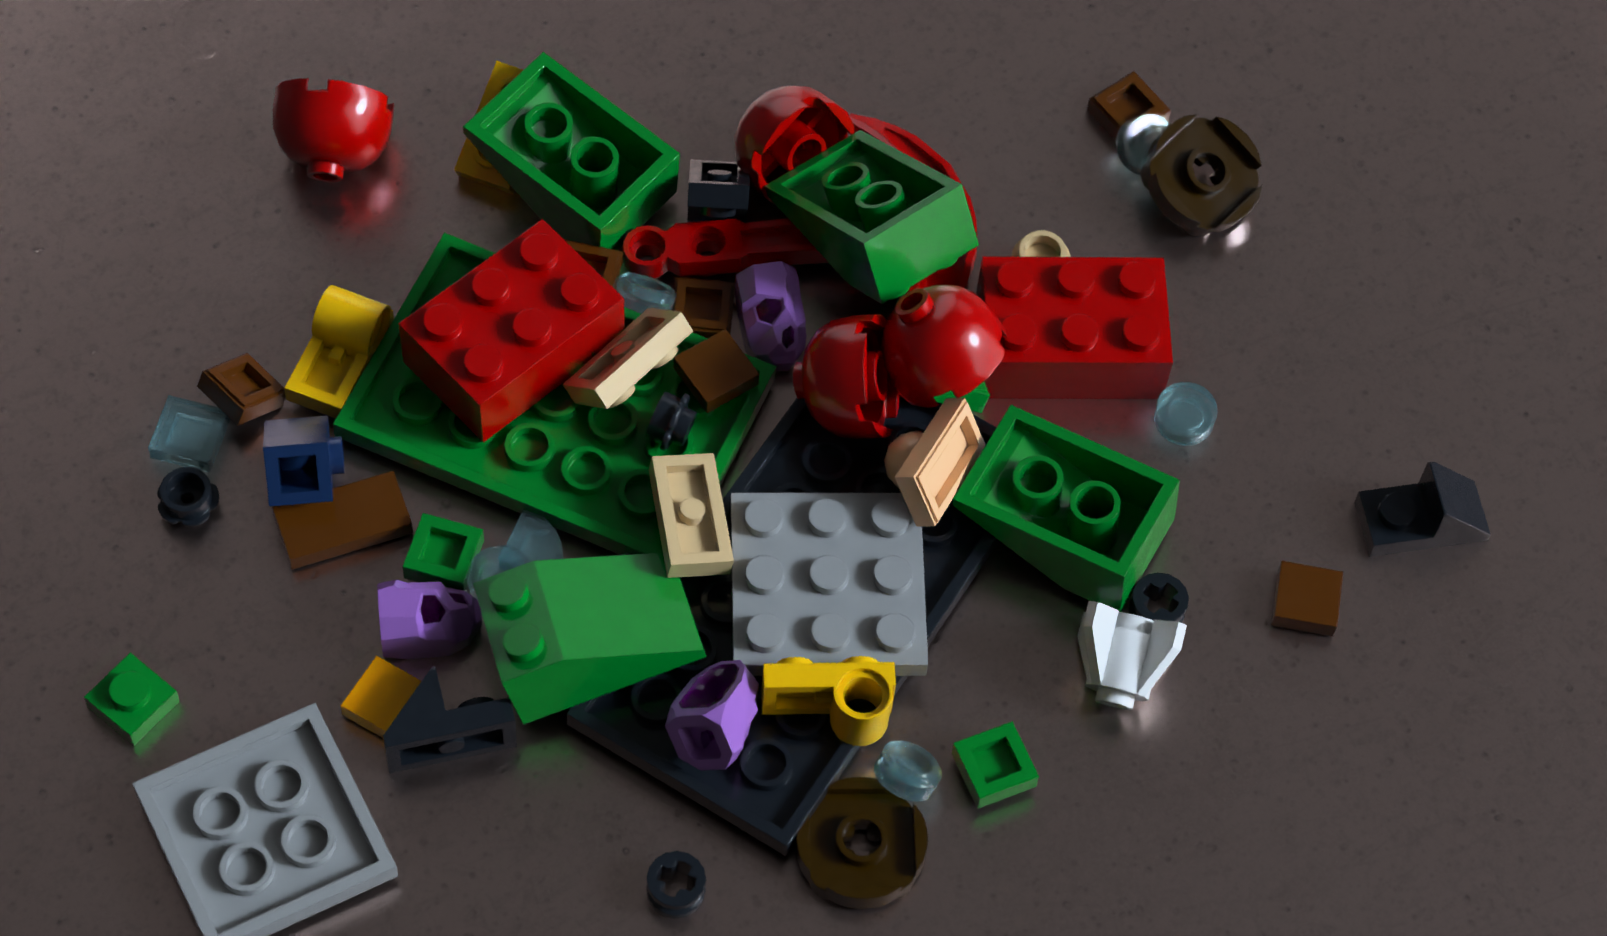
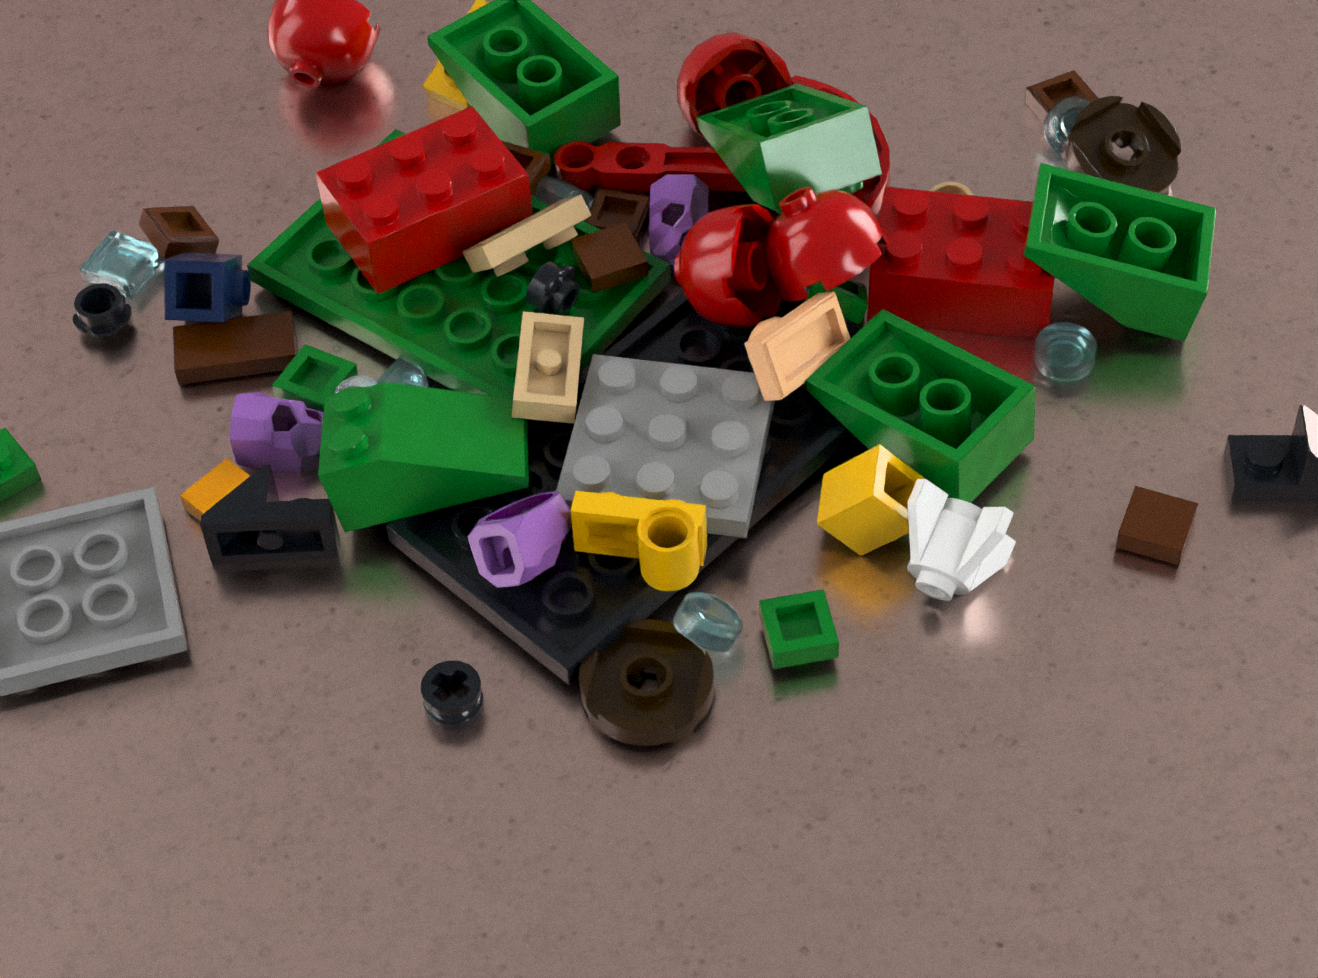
camera: 20 degrees right, 10 degrees down
yellow plate [284,285,394,418] -> none
black slope [687,159,750,223] -> none
black bush [1129,572,1189,623] -> none
none -> yellow brick [817,444,924,556]
none -> green slope [1024,163,1216,342]

